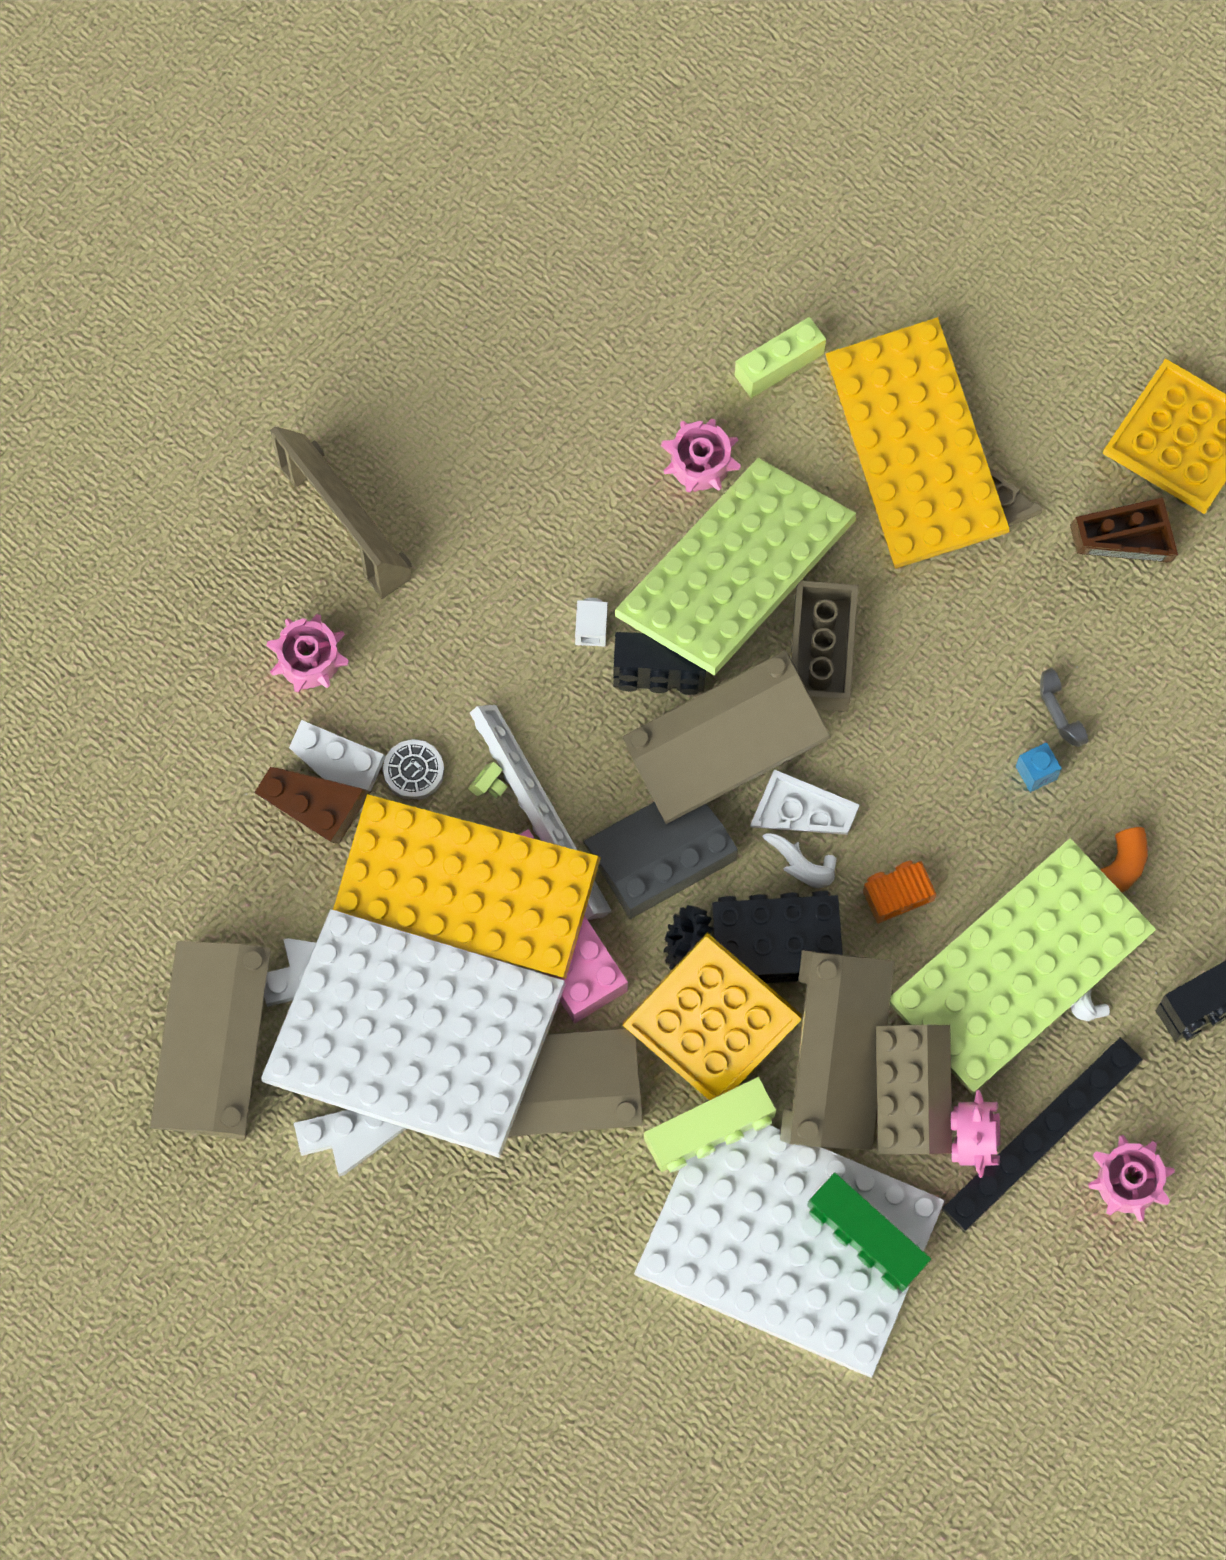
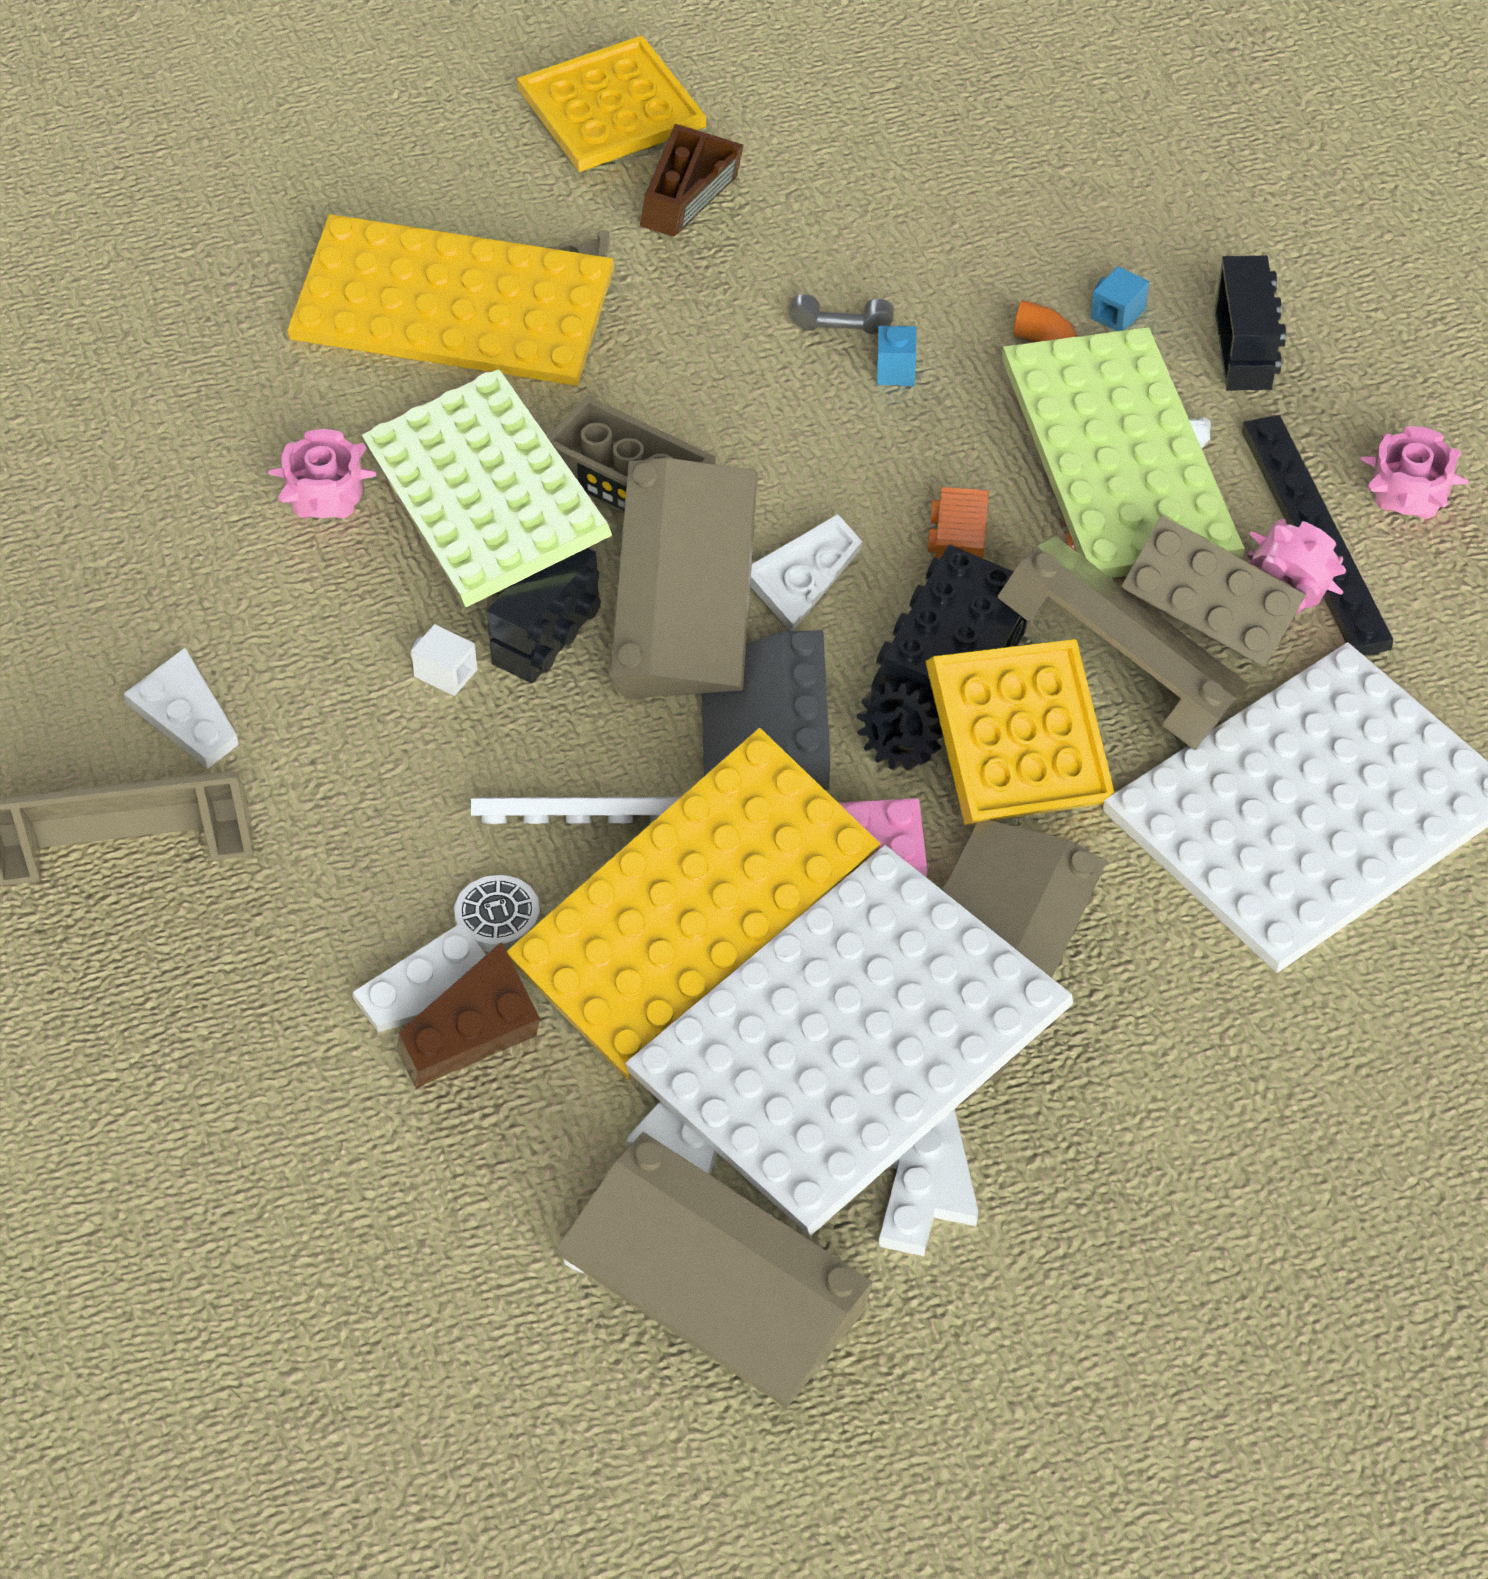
camera: 60 degrees left, 20 degrees down
bright pink brick [266,614,349,692] -> none
yellowish green tile [468,762,507,798] -> none
yellowish green brick [644,1077,776,1173] -> none
yellowish green brick [735,317,826,398] -> none
white piece [762,833,837,889] -> none
green brick [807,1172,931,1292] -> none
none -> white wing [123,648,239,769]
none -> dark azure brick [1091,266,1149,331]

